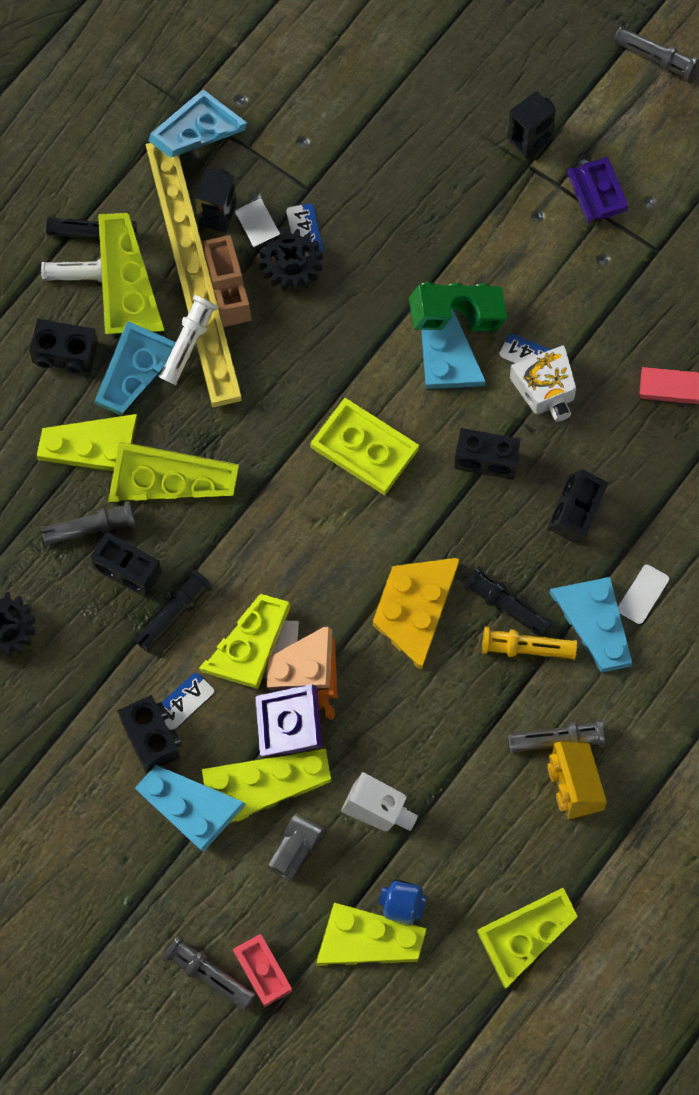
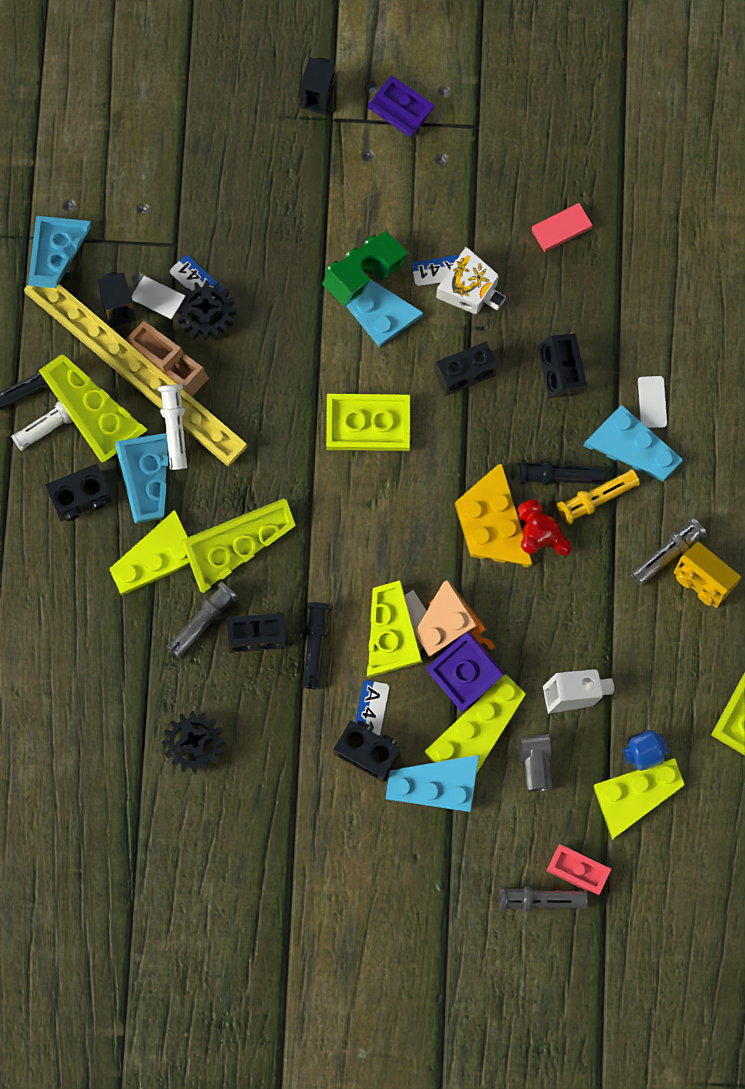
camera: 40 degrees left, 5 degrees up
none -> red animal [517,499,572,556]

